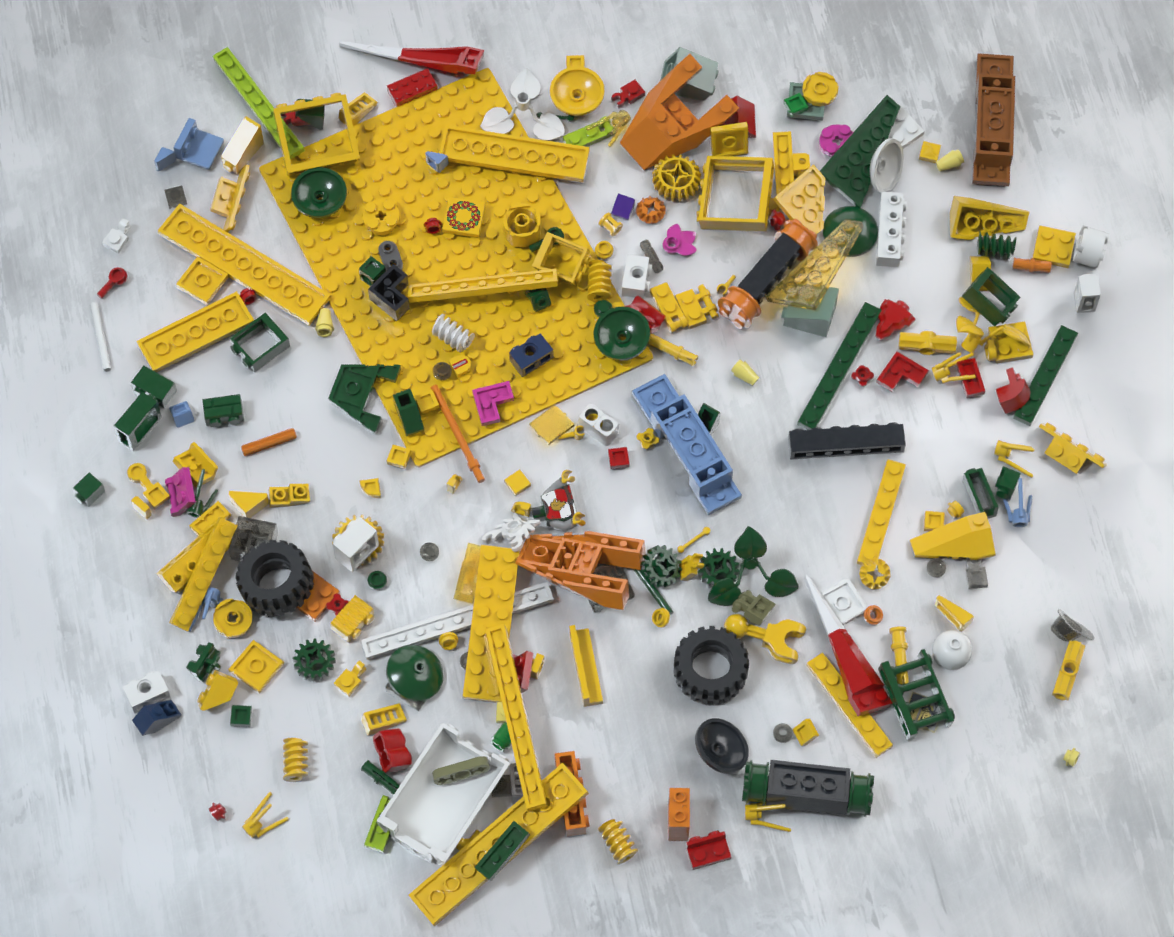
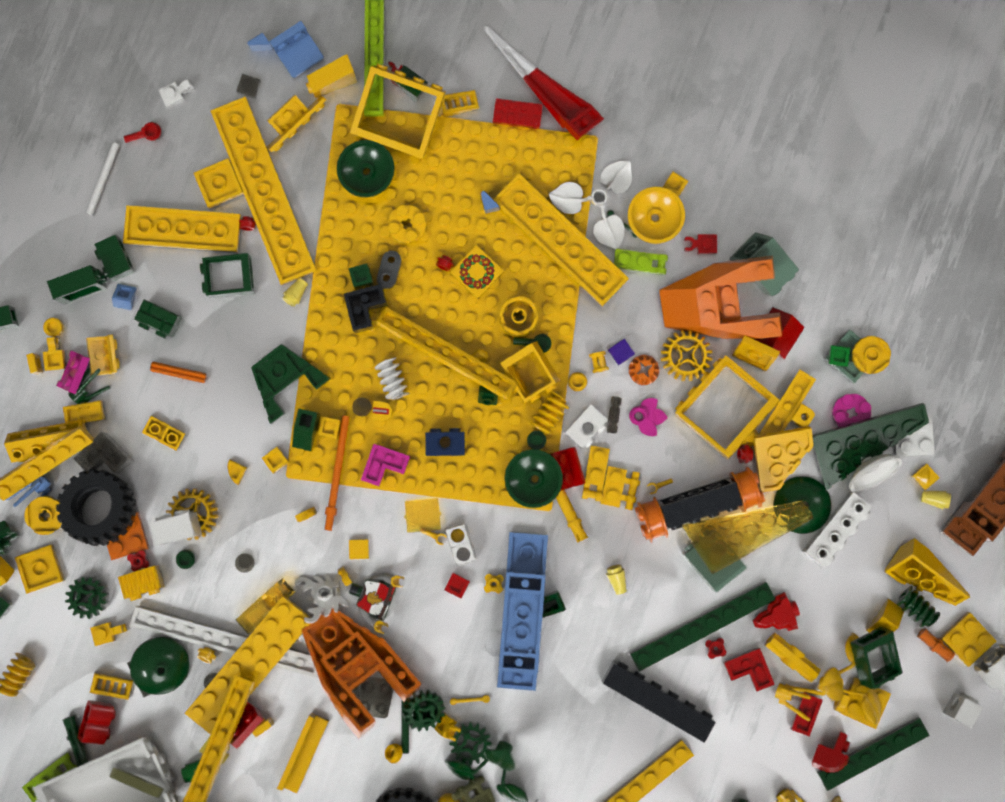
camera: 35 degrees right, 20 degrees up
yellow slope [229,491,269,521] -> none
clear yellow plant [586,110,631,147] -> none

